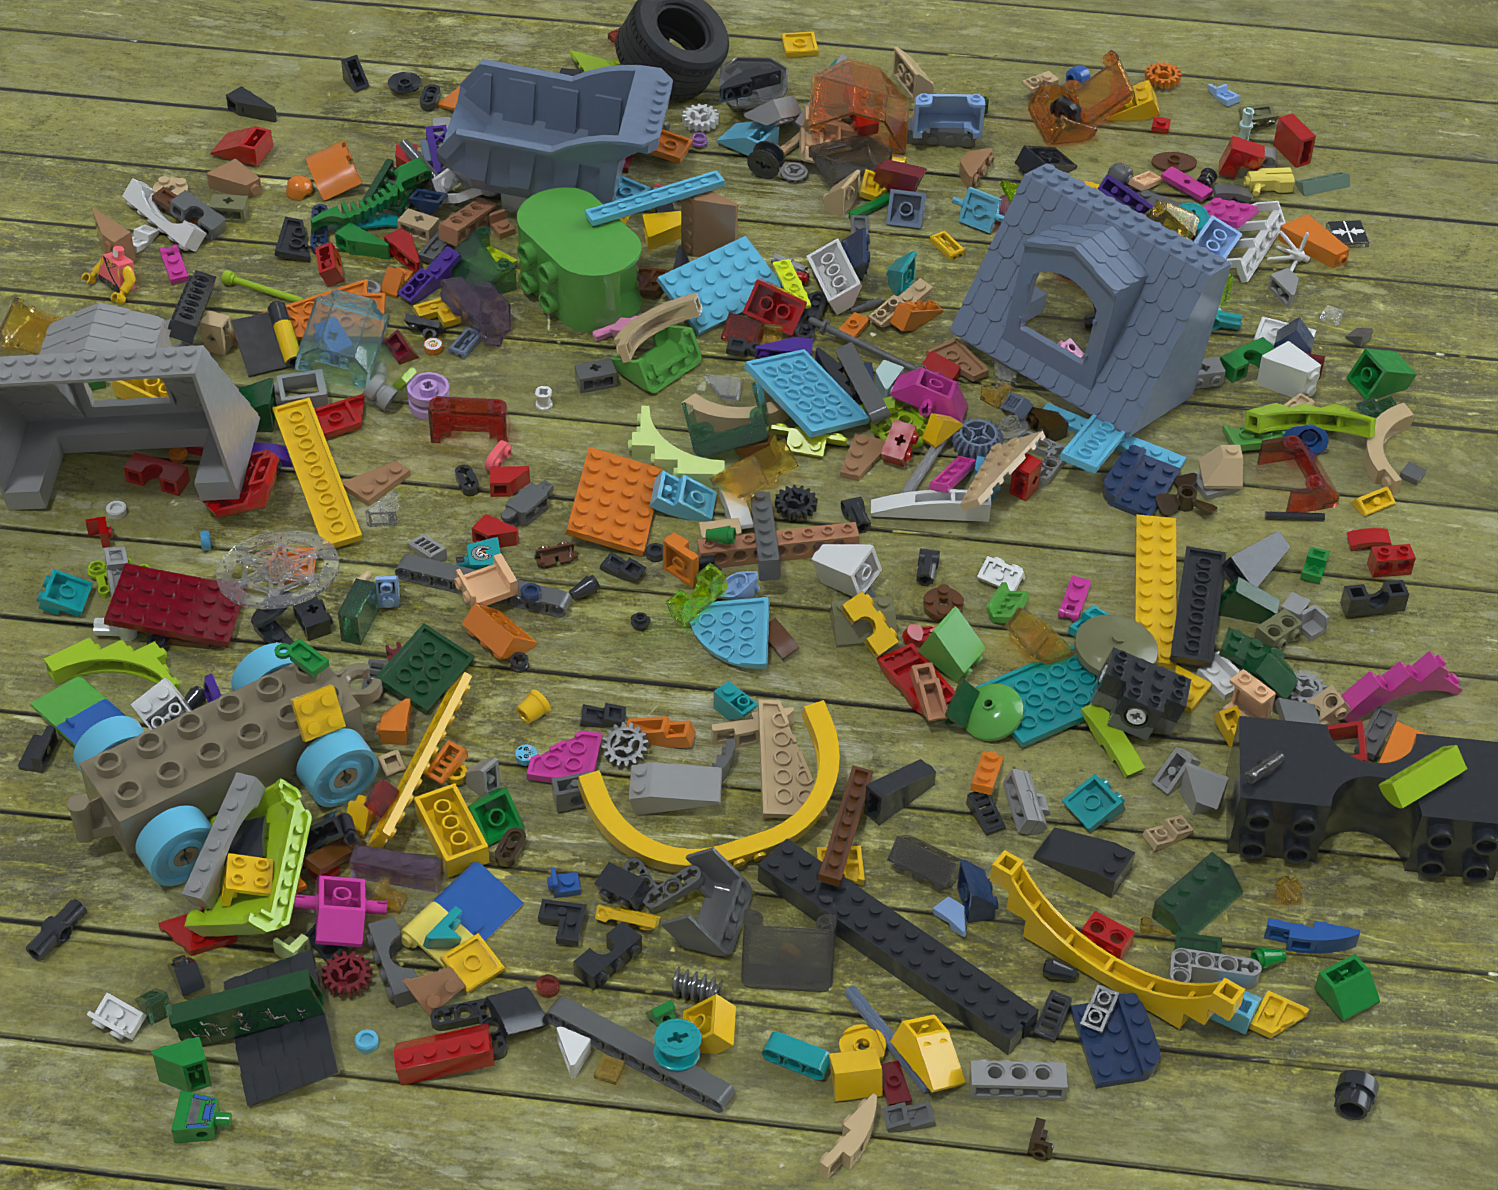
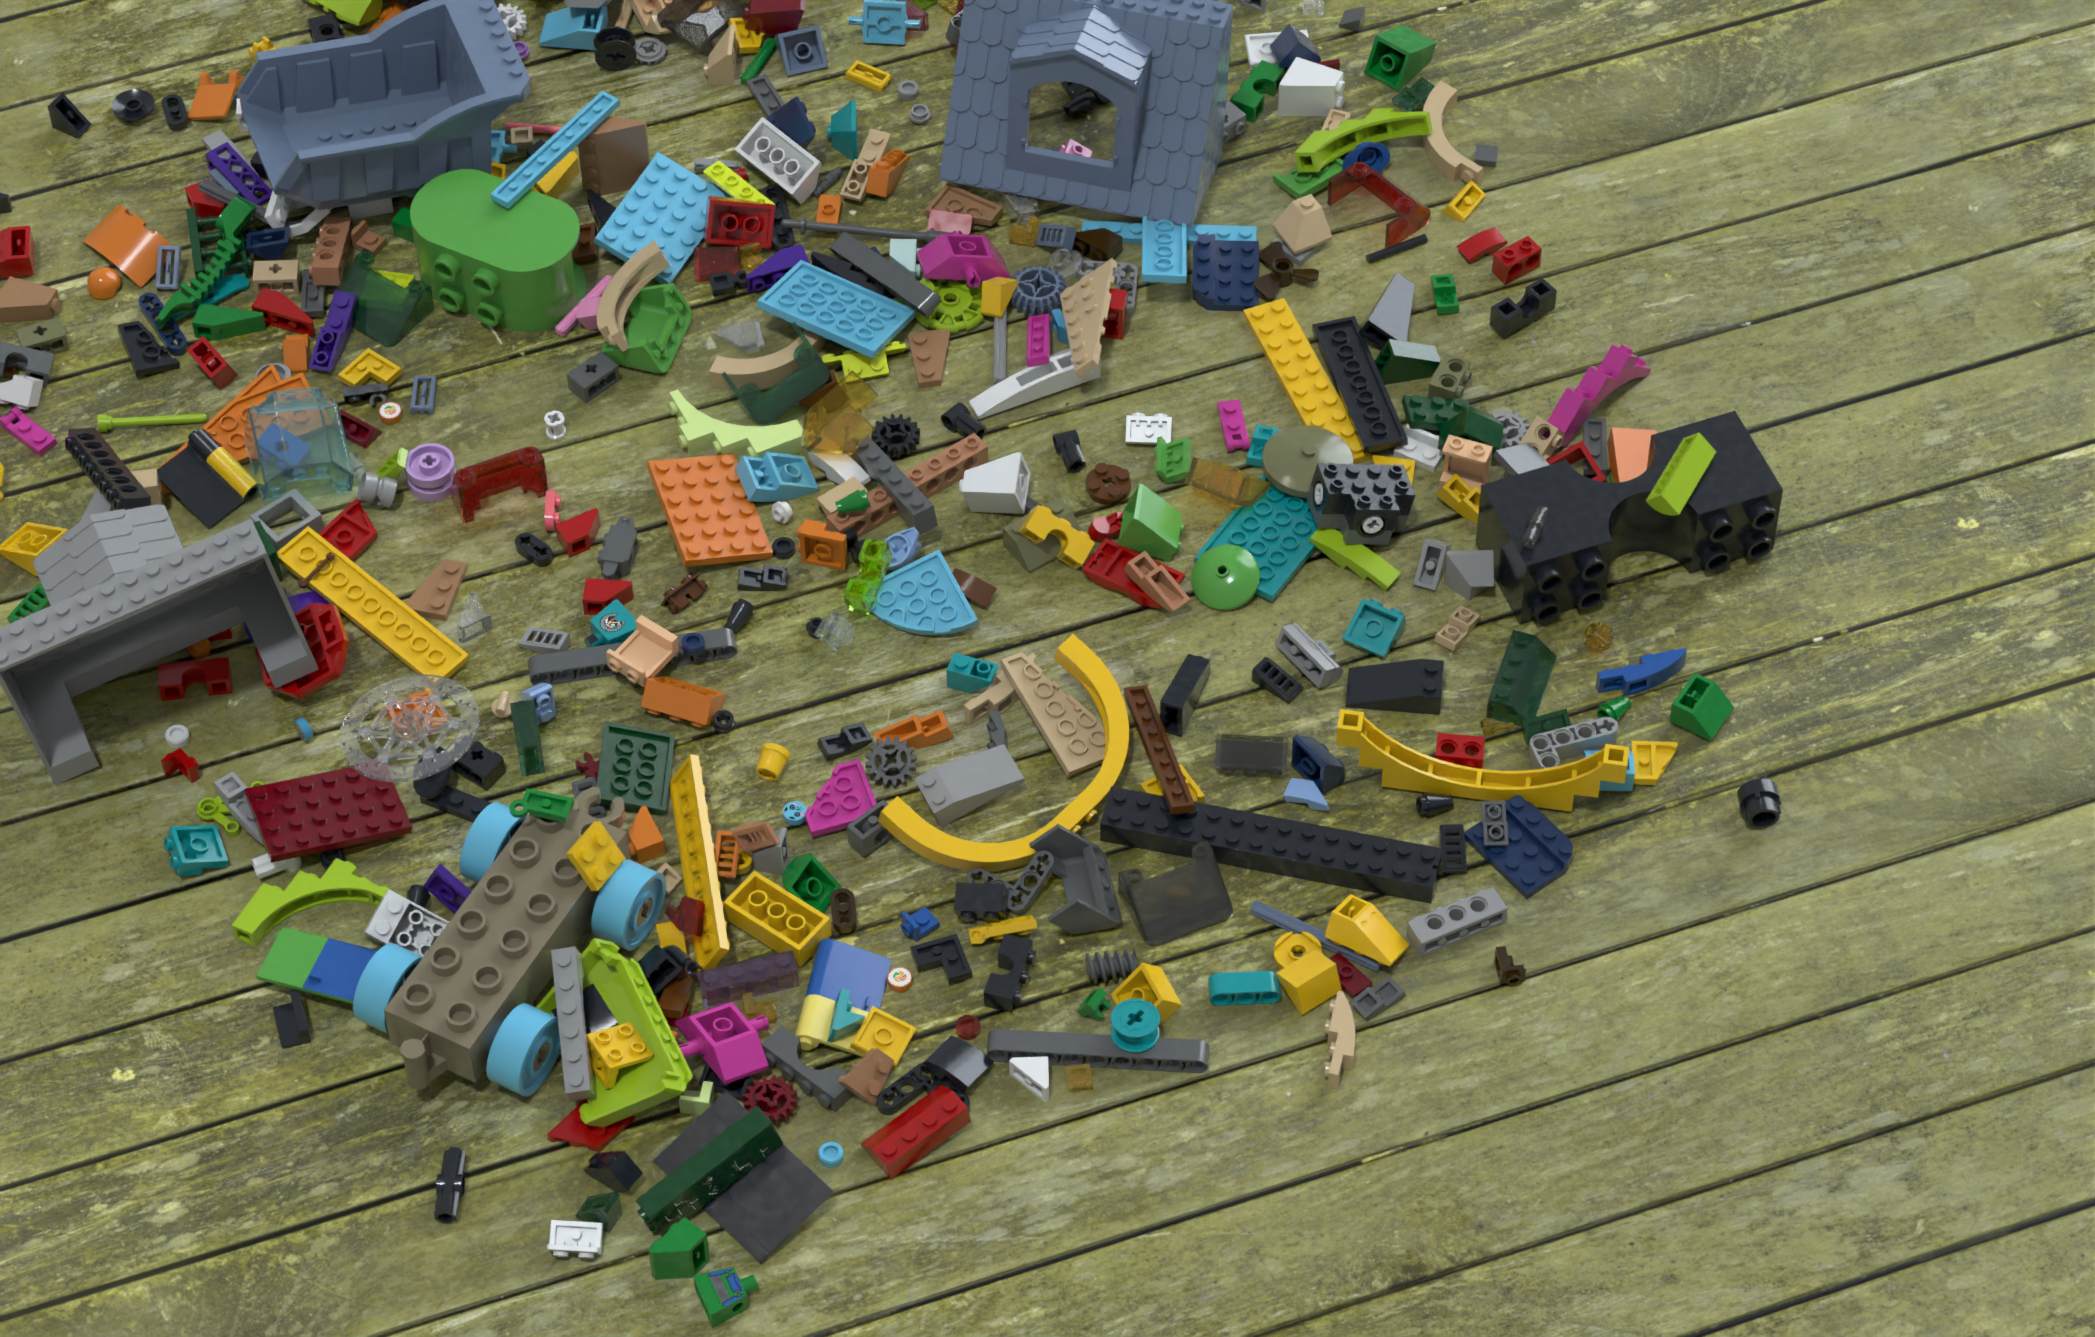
camera: 25 degrees left, 5 degrees up
clear purple slope [440,277,511,347] -> none
brick [881,419,919,467] -> none
dark green panel [945,678,980,728] -> none
orange plate [970,751,1004,795] -> none
light grey brick [1280,592,1311,619] -> none
light grey panel [1299,604,1329,641] -> none
none -> sand blue tile [155,245,182,290]
none -> reddish brown hinge [298,552,335,589]
none -> nougat slope [732,821,780,853]
none -> white plate [772,501,793,524]
none -> clear brick [814,610,856,651]
none -> tile [887,967,912,992]
none -> light grey tile [898,80,919,101]
none -> light grey plate [909,104,931,124]

